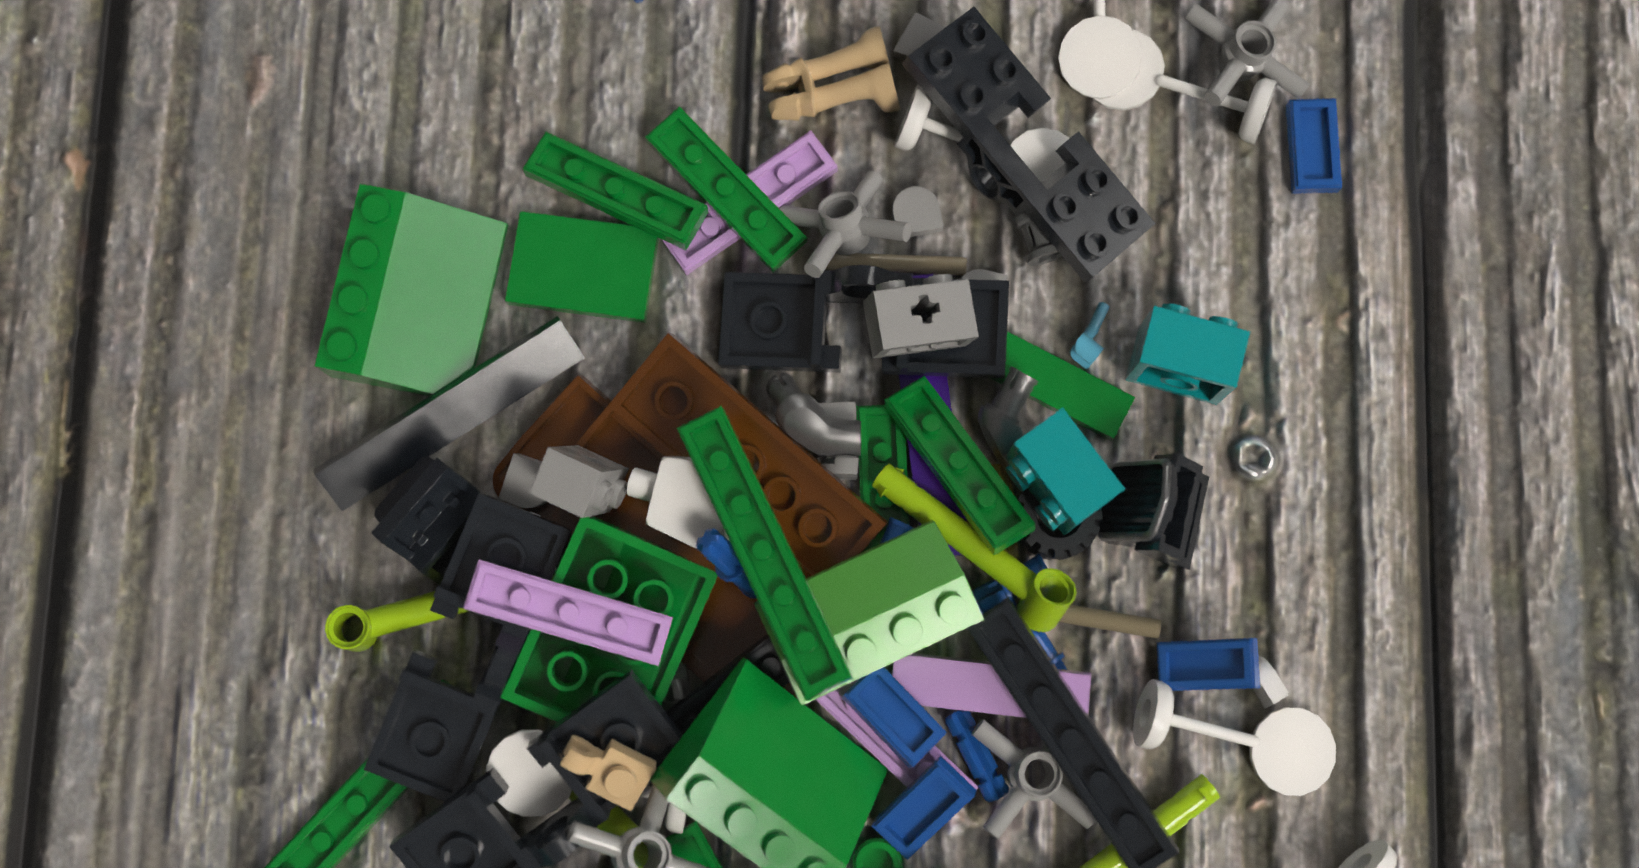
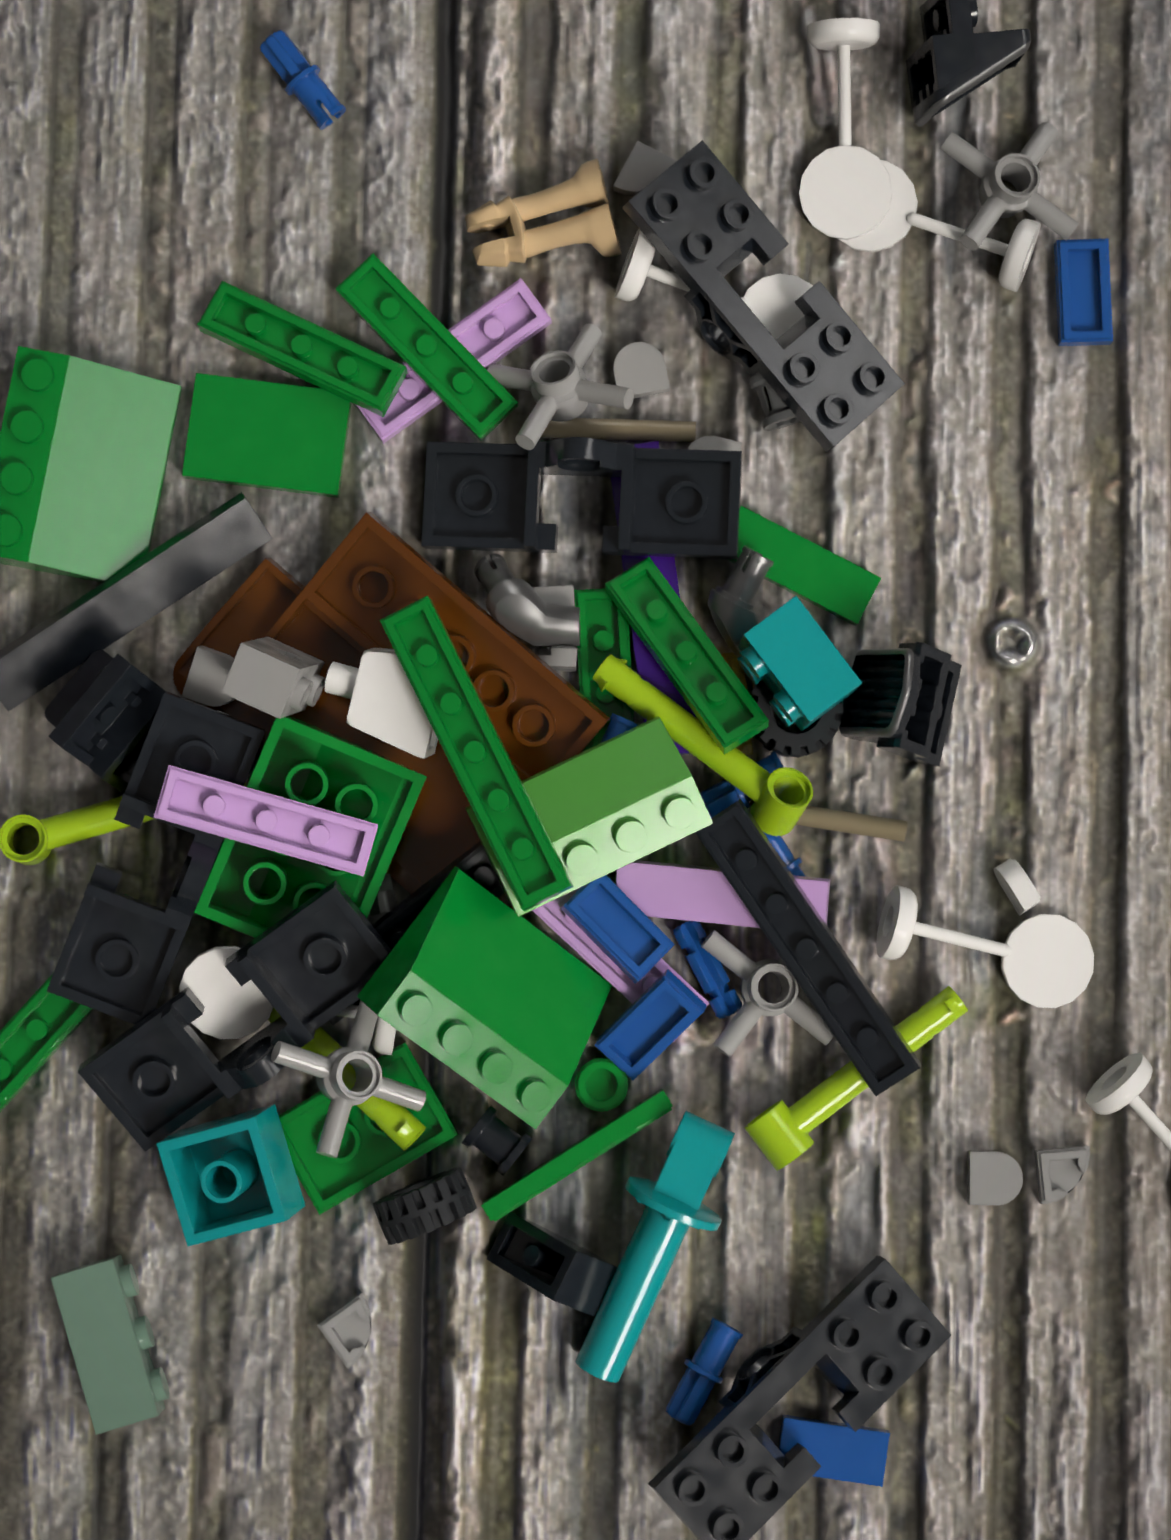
camera: 10 degrees left, 5 degrees up
tan plate [560,735,656,811] -> none
blue axle [696,529,757,599] -> none
light grey brick [863,274,979,358] -> none
medium azure hand [1070,302,1109,369] -> none
teal brick [1125,303,1251,405] -> none
blue tile [1156,638,1260,691] -> none

